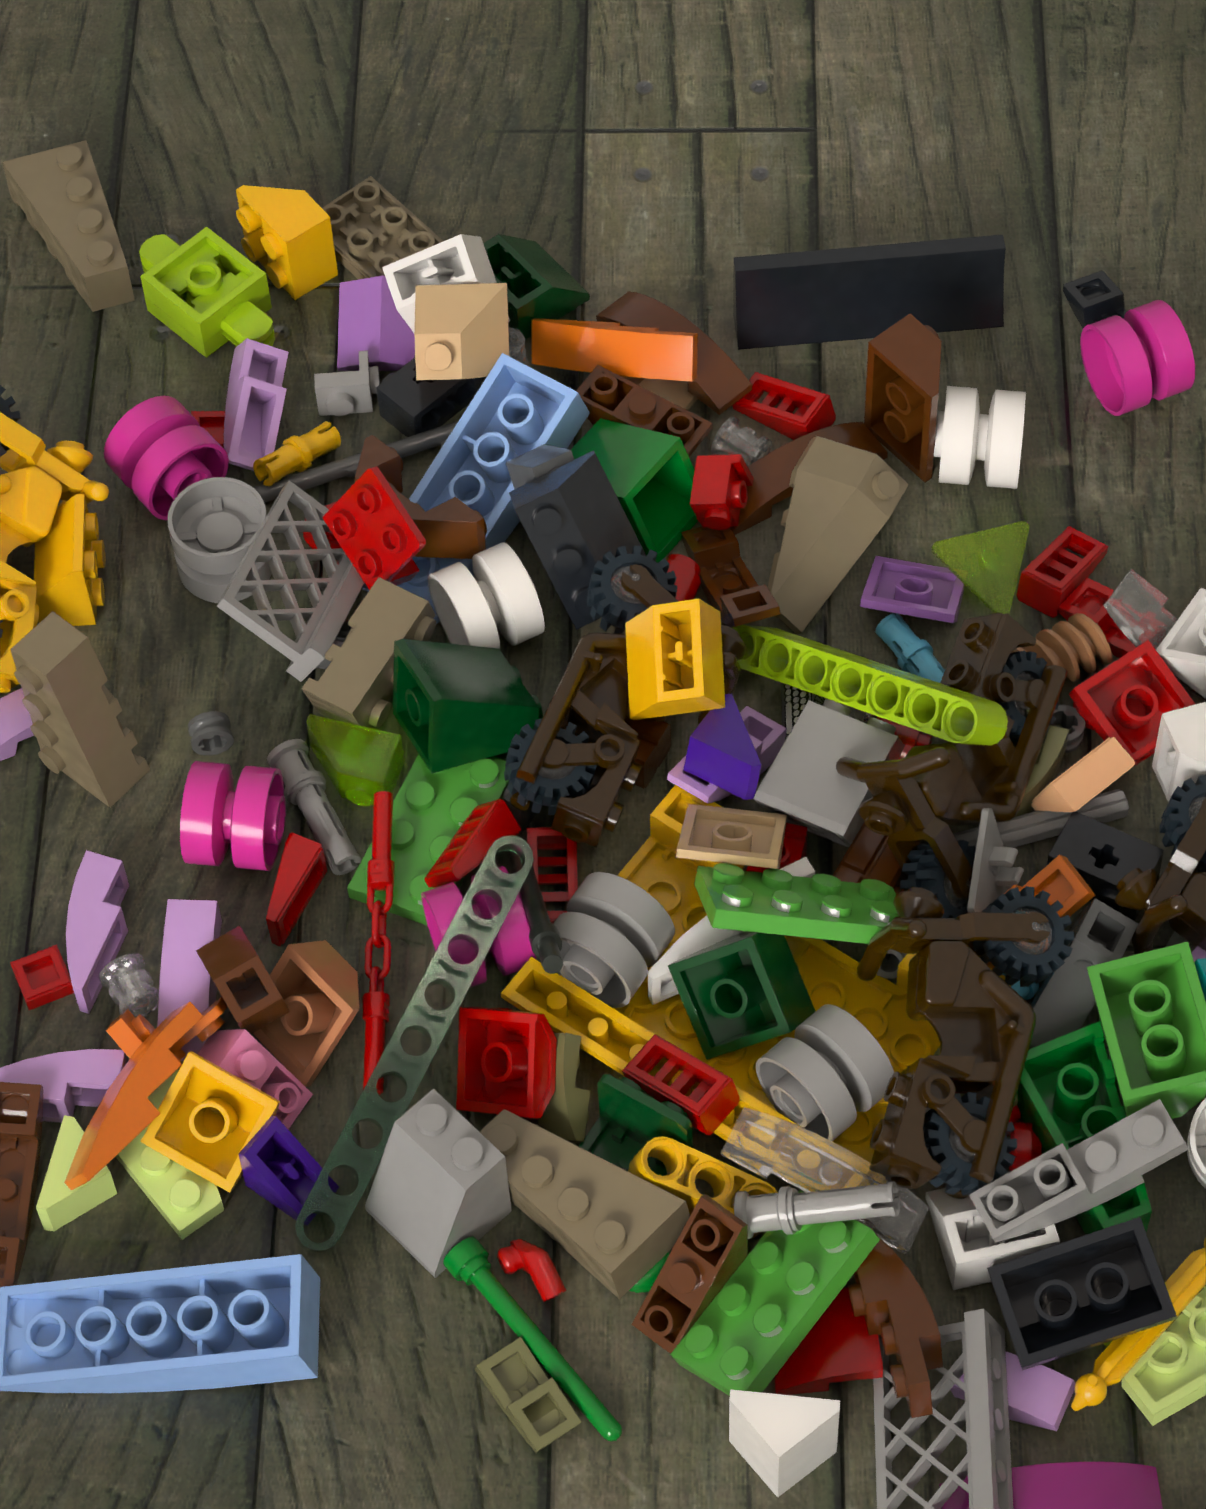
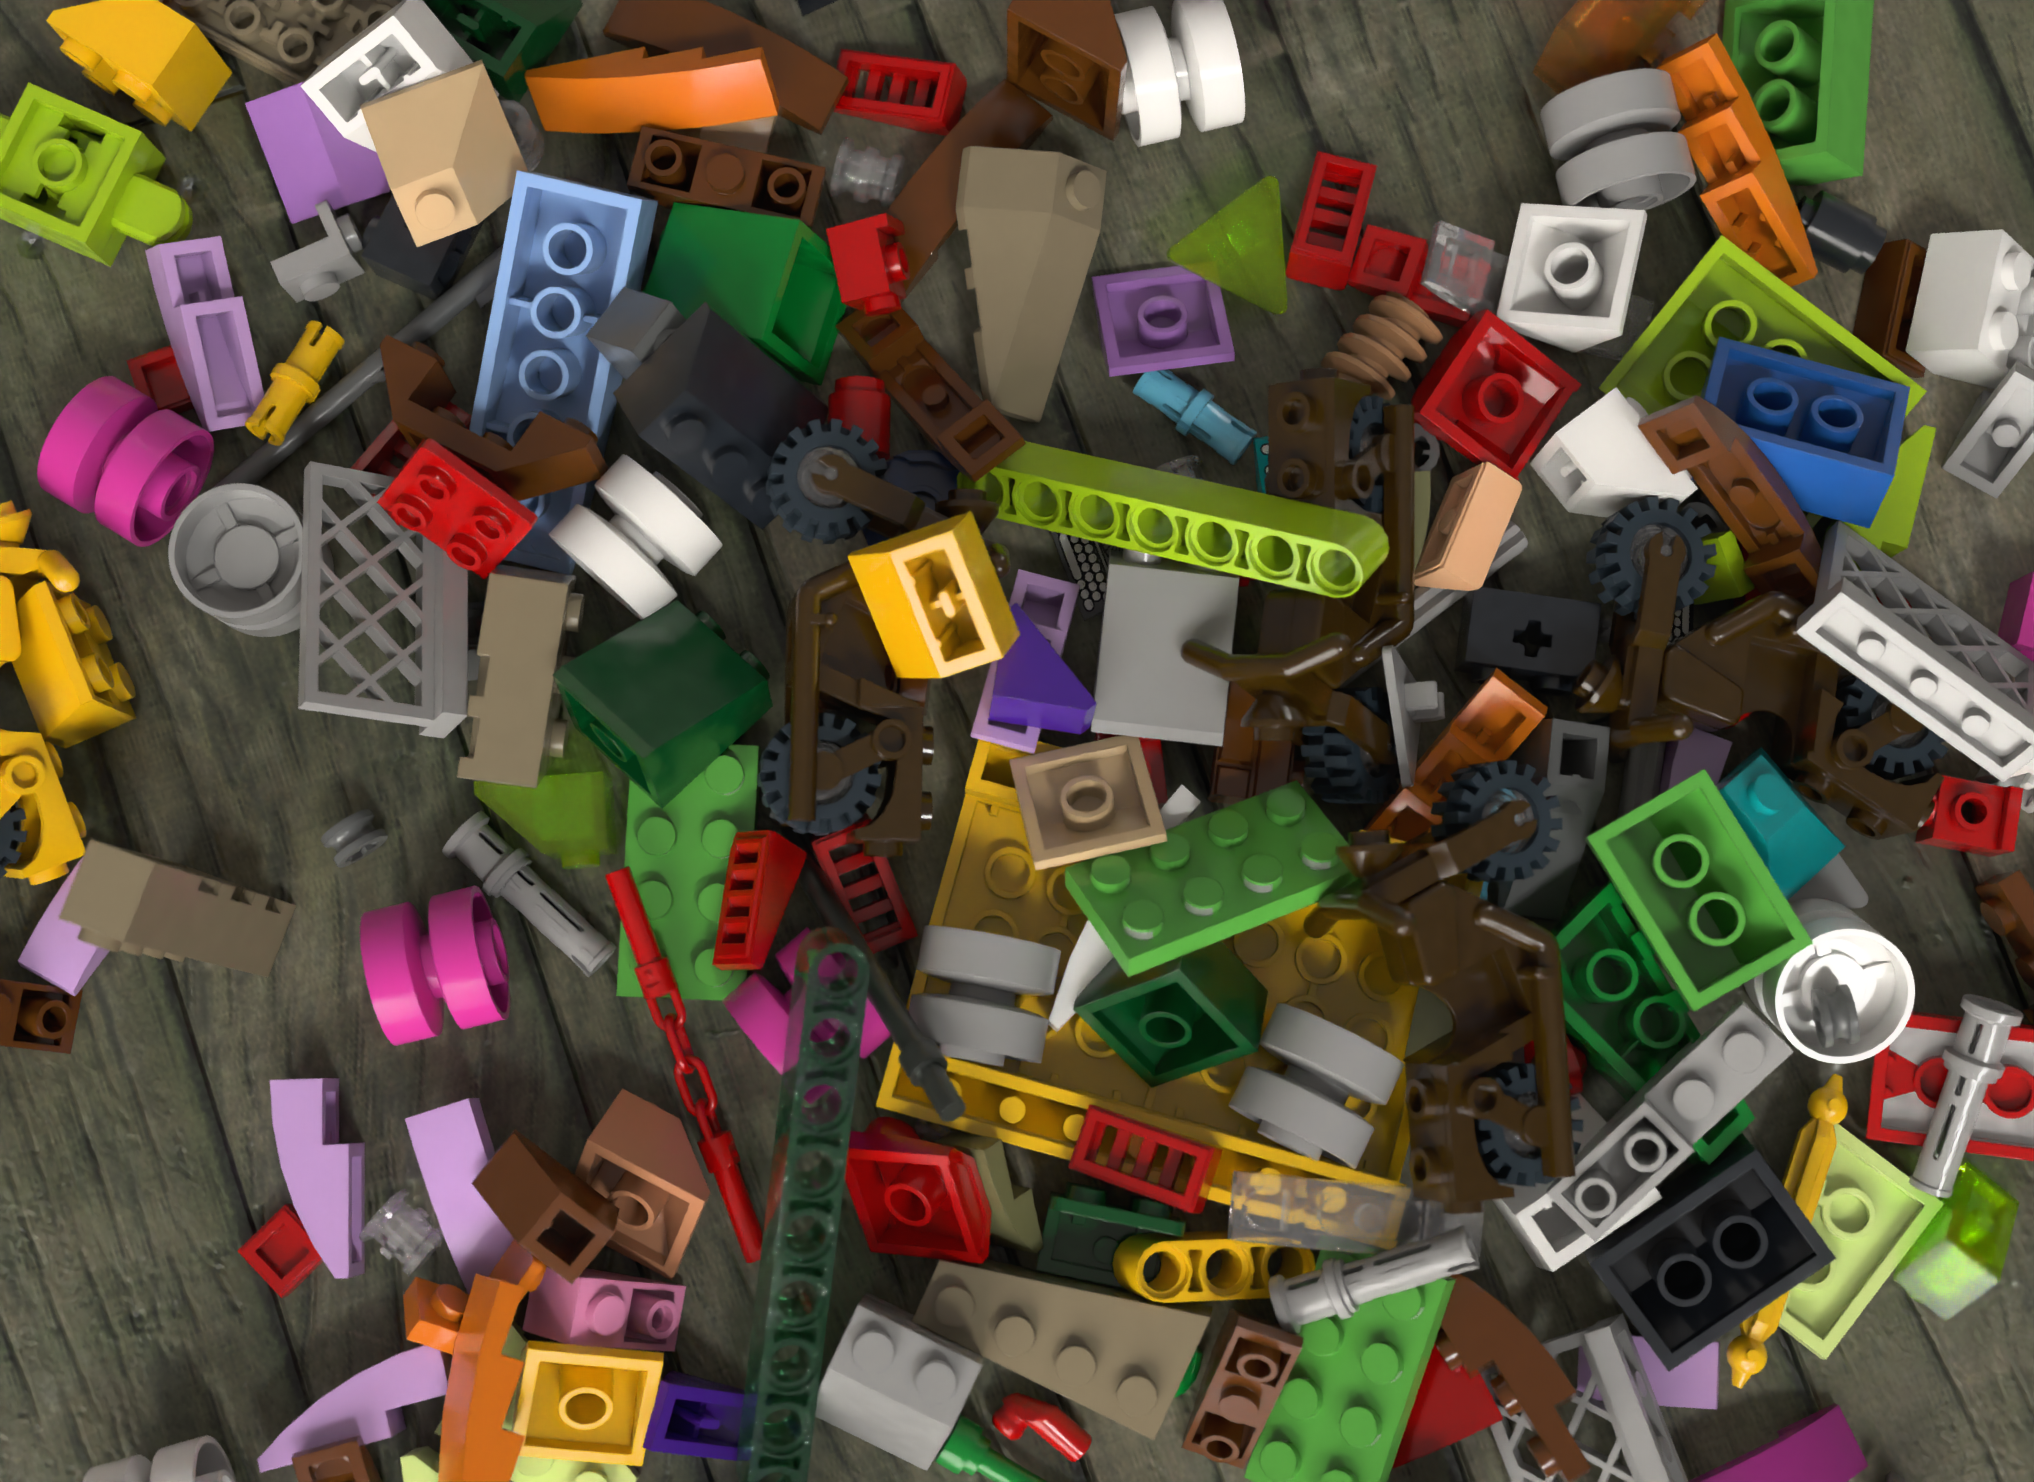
camera: 25 degrees left, 25 degrees up
red slope [266,832,327,947] -> none

